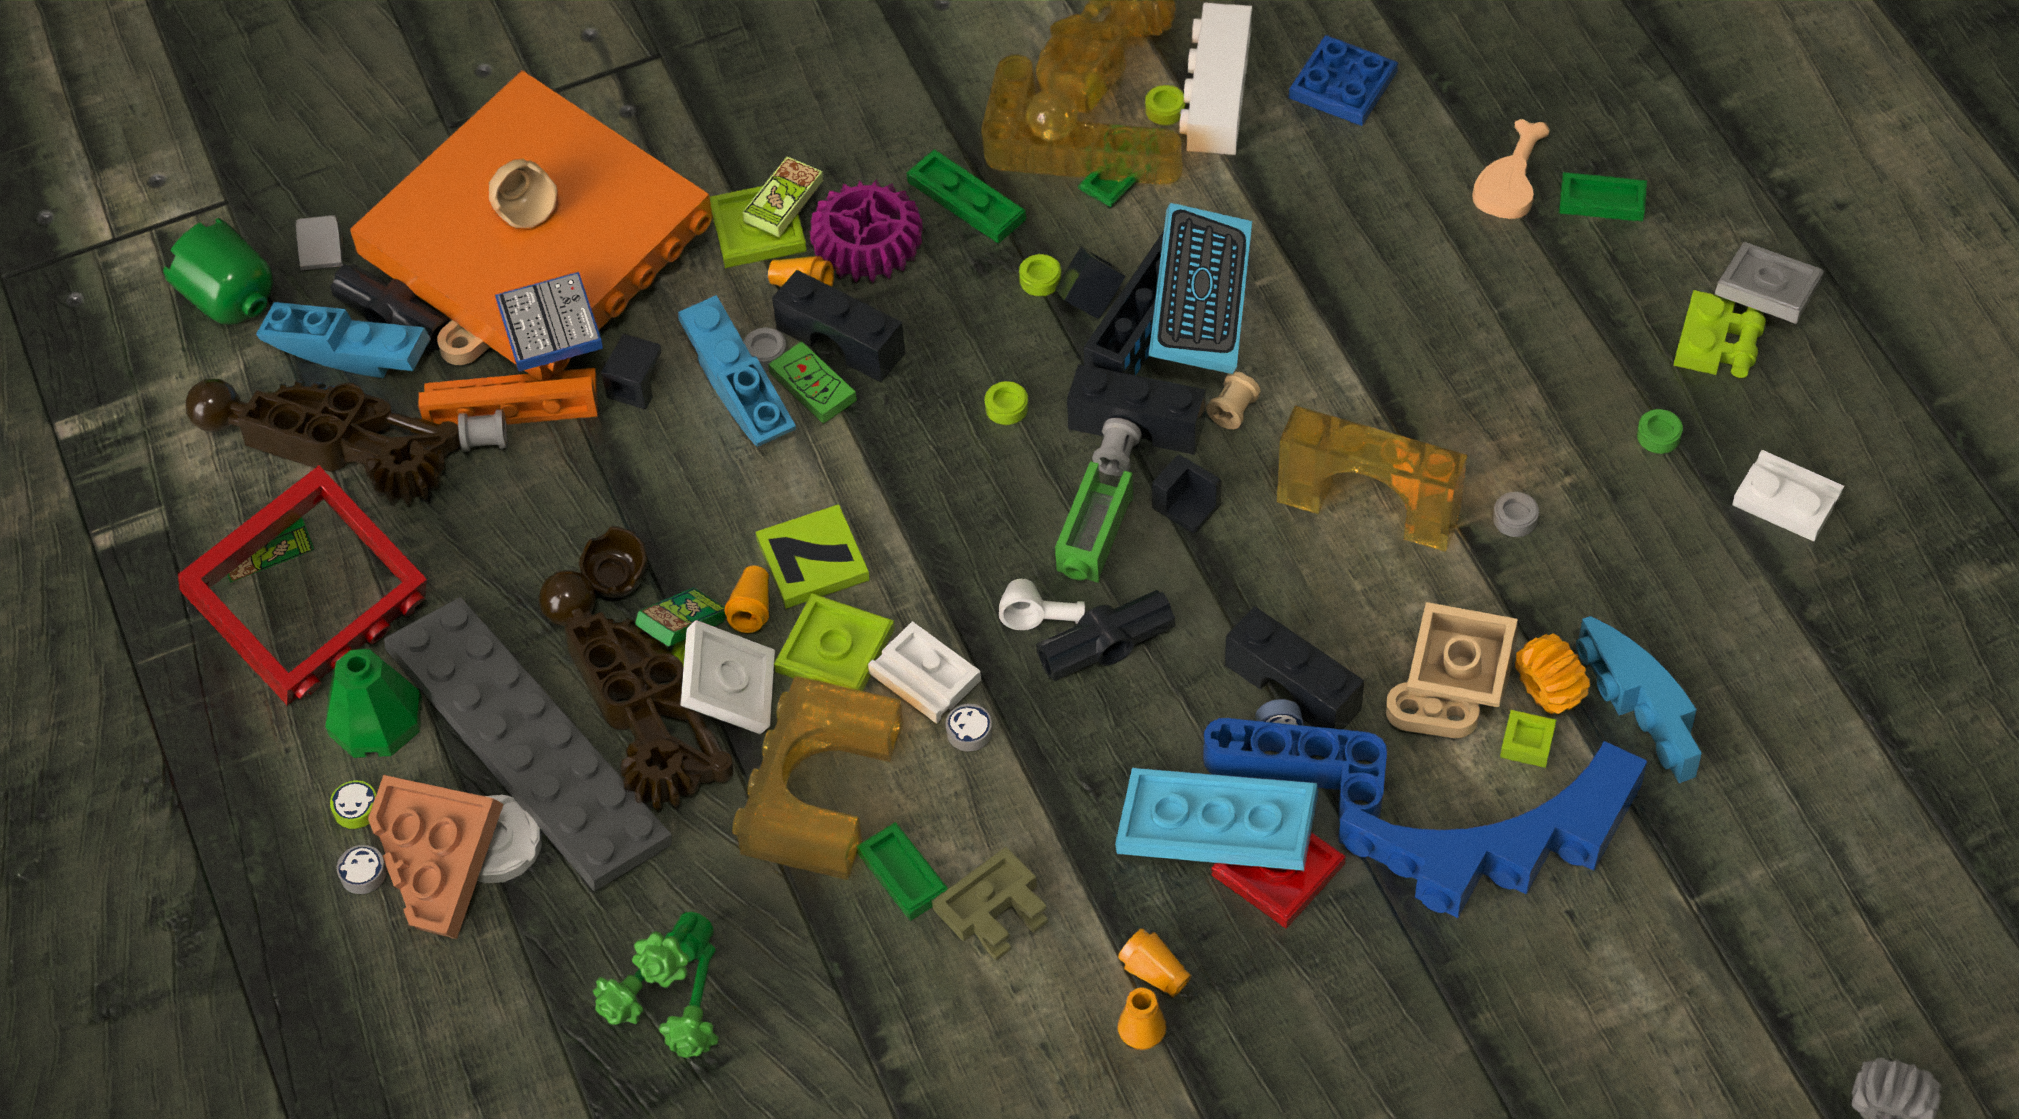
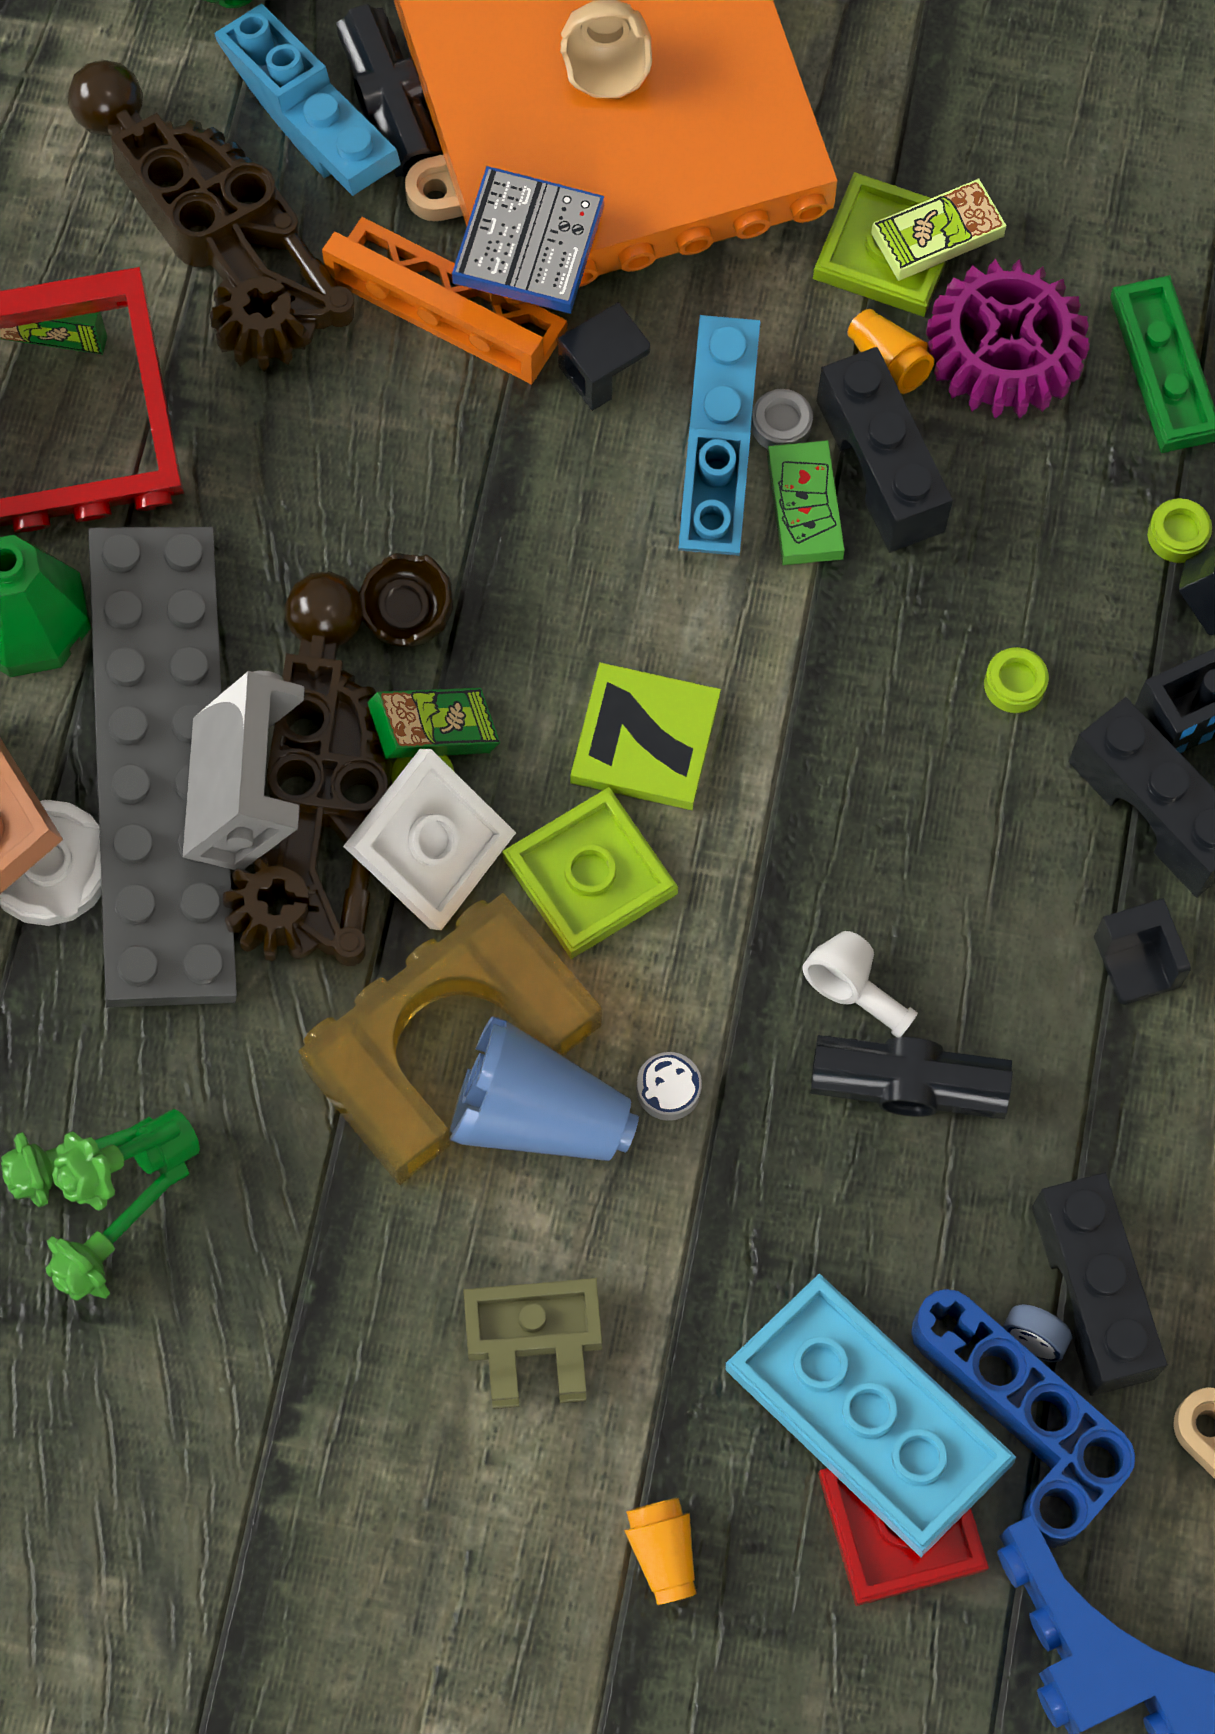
camera: 30 degrees right, 15 degrees up
light grey bush [458,409,508,452] -> none
light orange cone [724,566,769,633] -> none
green tile [856,822,949,921] -> none
white plate [868,621,981,724] -> none
bright green window [1055,461,1134,583] -> none
light grey bush [1092,418,1142,476] -> none
light orange cone [1118,988,1166,1050] -> none
none -> light grey panel [182,671,305,870]
none -> medium blue cone [449,1016,639,1161]

